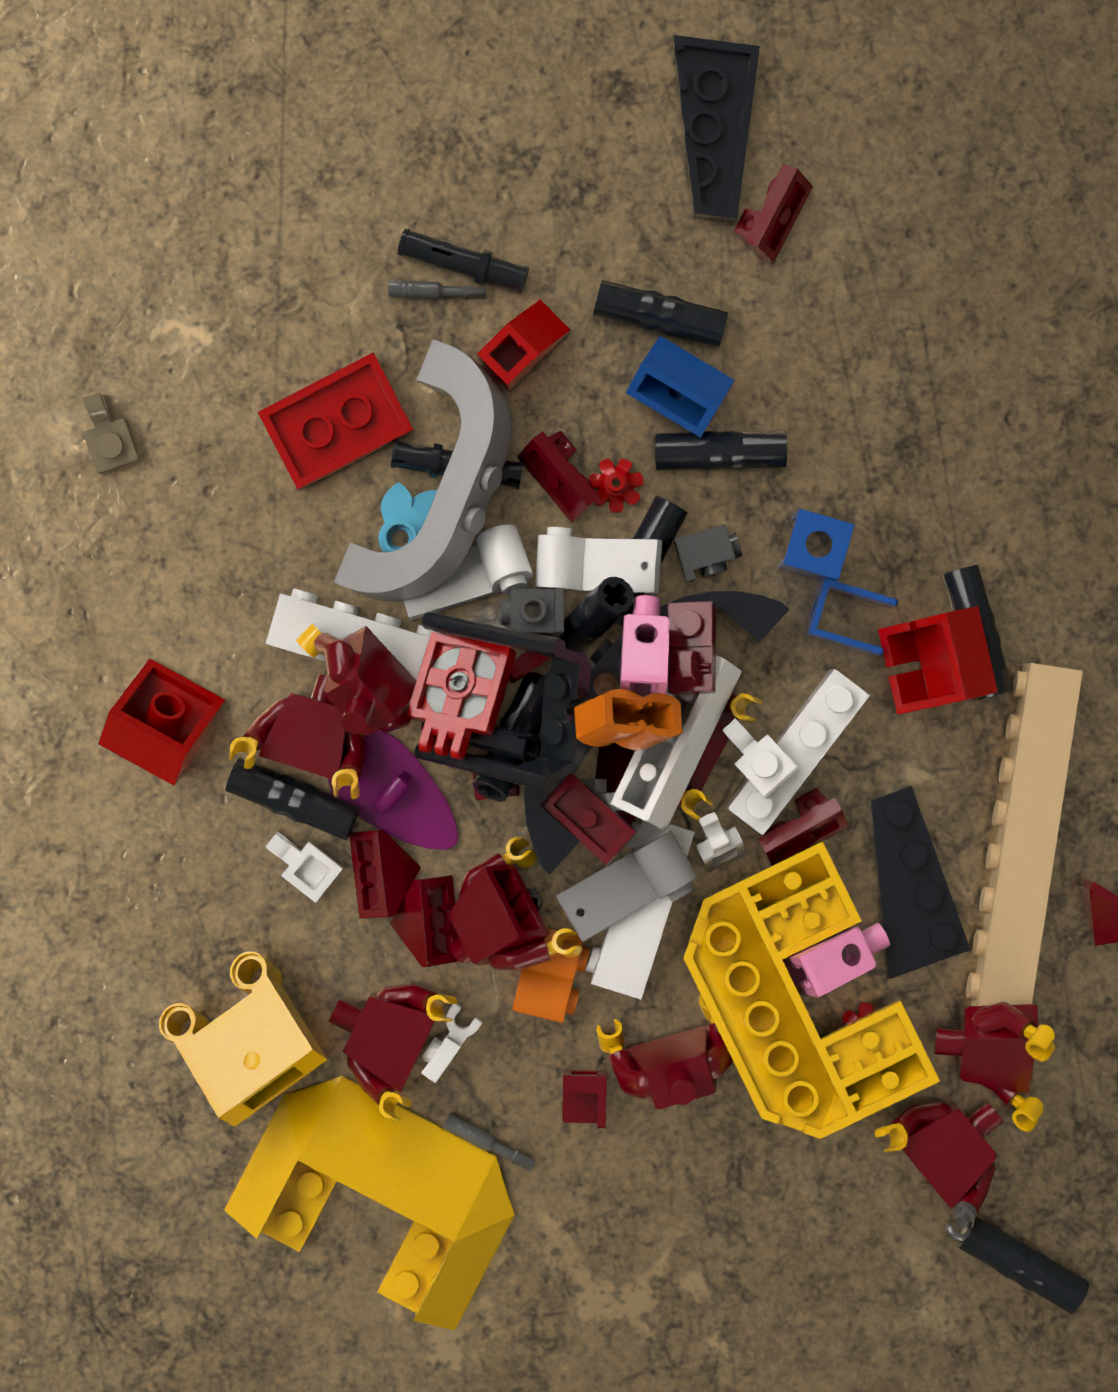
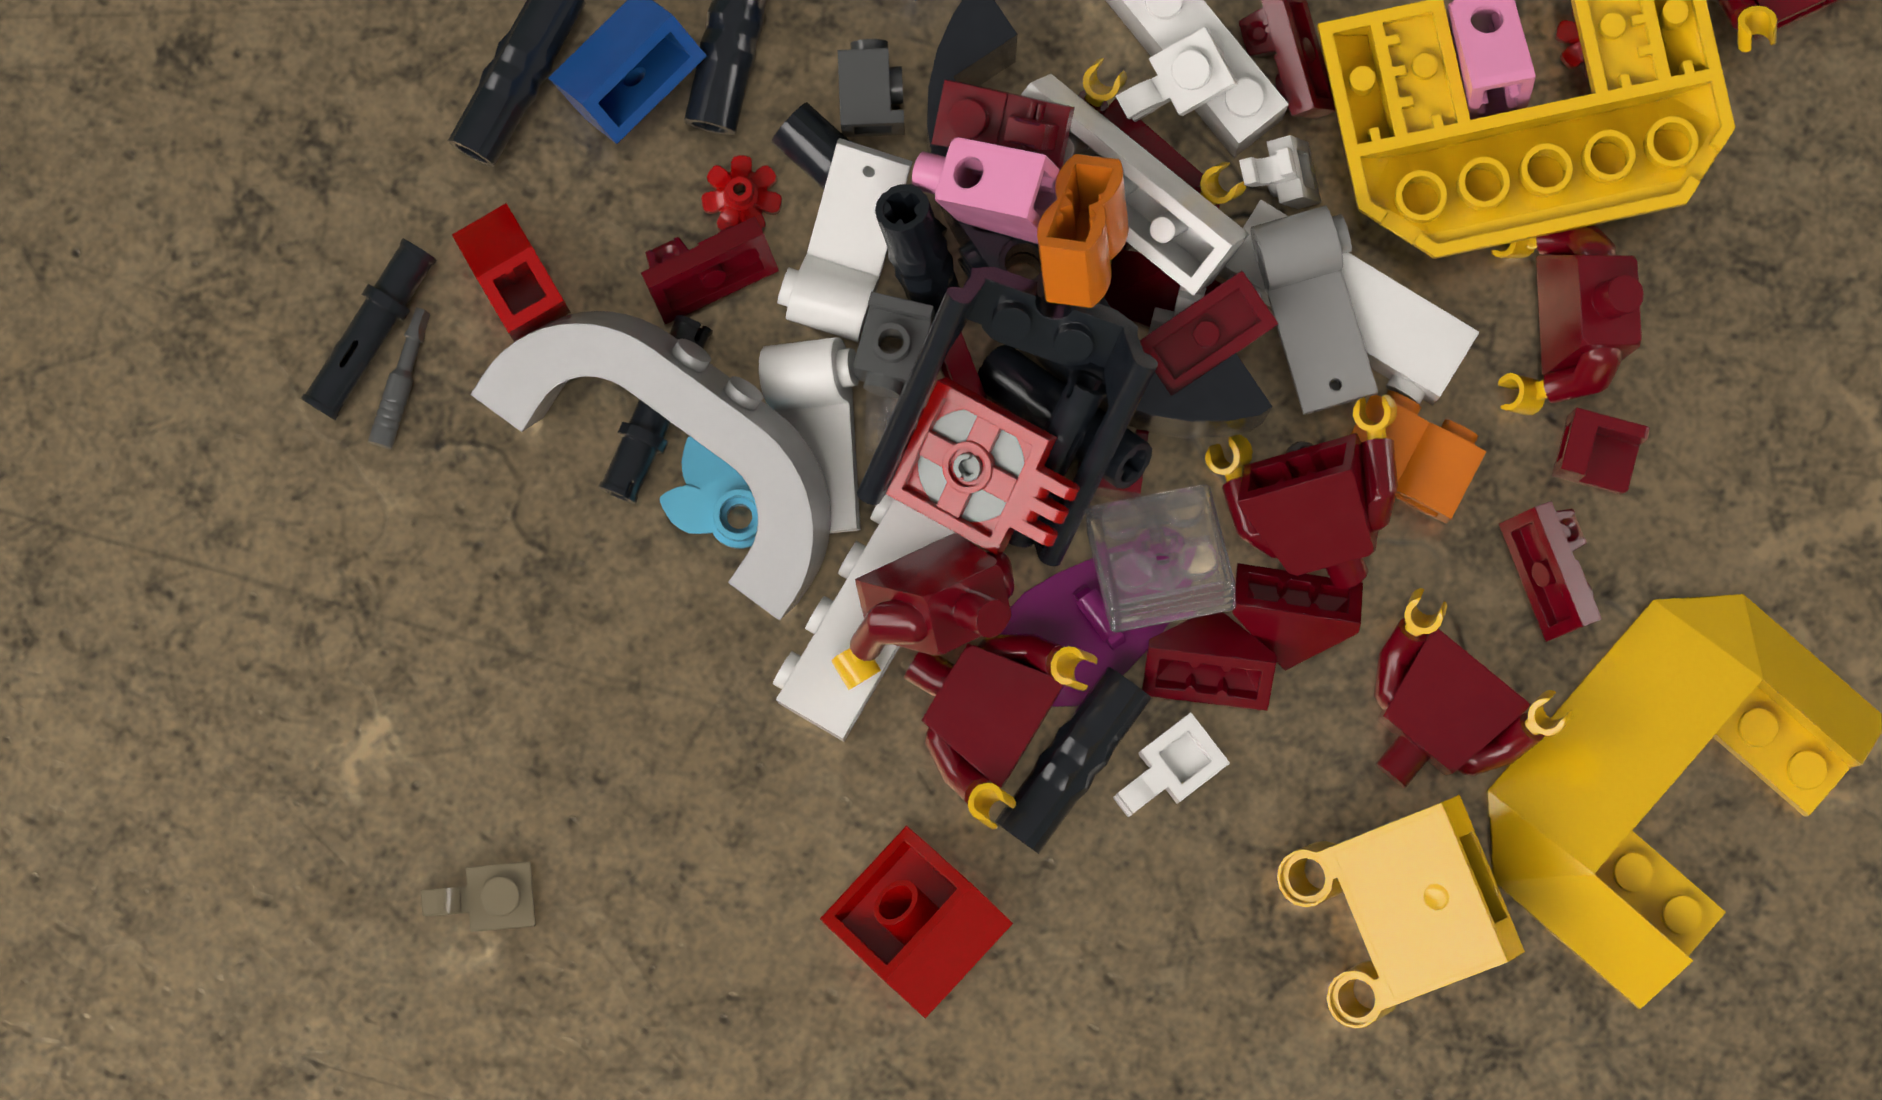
camera: 75 degrees left, 5 degrees down
red plate [257,352,414,491] -> none
white plate [420,1003,483,1083] -> none
dark grey piece [442,1113,535,1171] -> none
none -> clear brick [1086,484,1236,632]
none -> dark red hinge [1499,501,1602,642]

